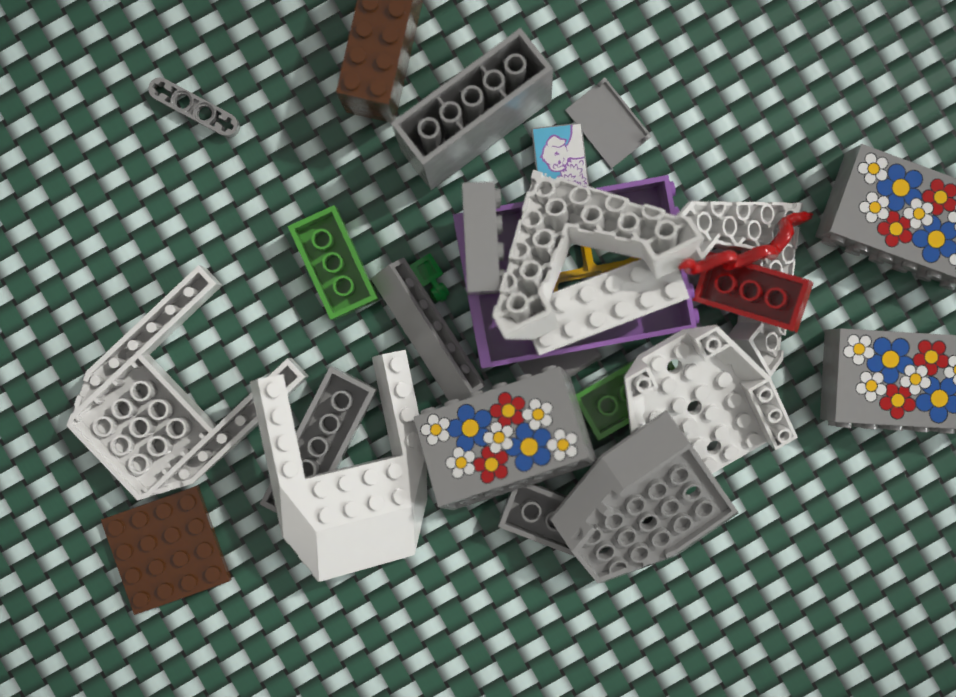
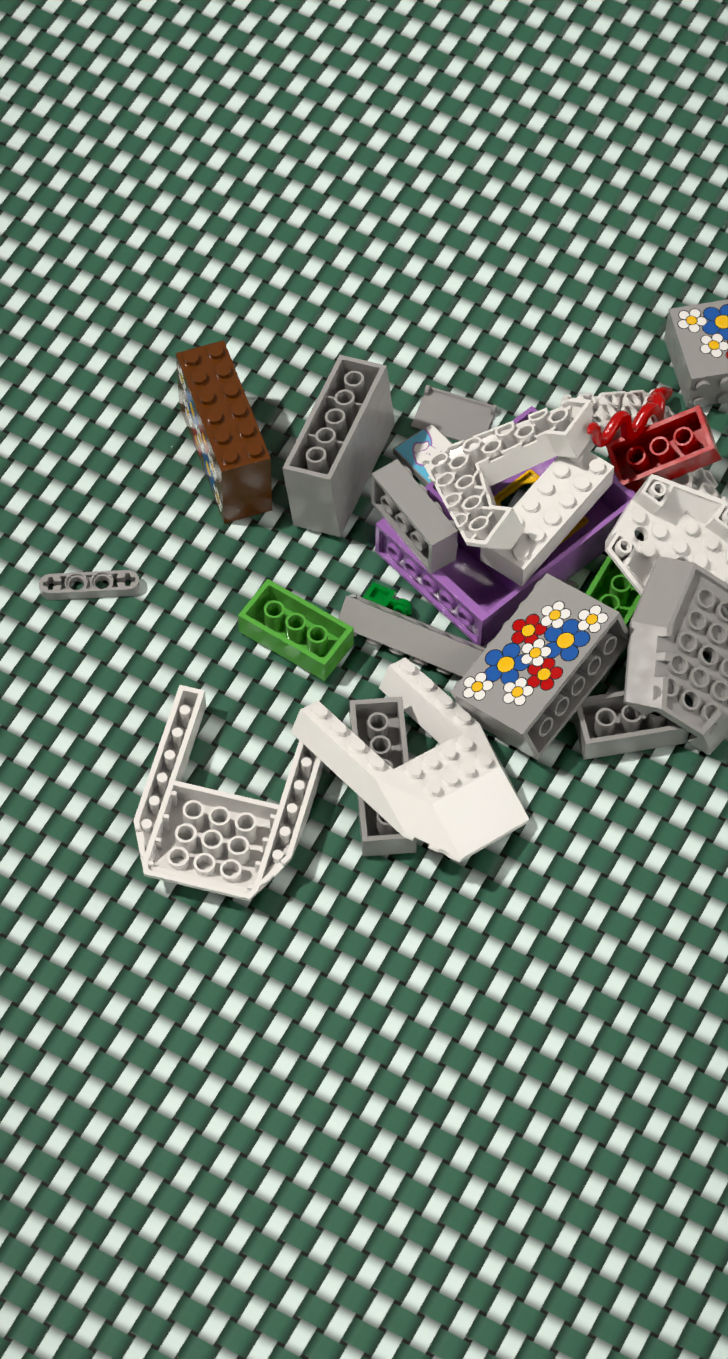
camera: 40 degrees left, 30 degrees down
reddish brown plate [101,485,232,615] -> none

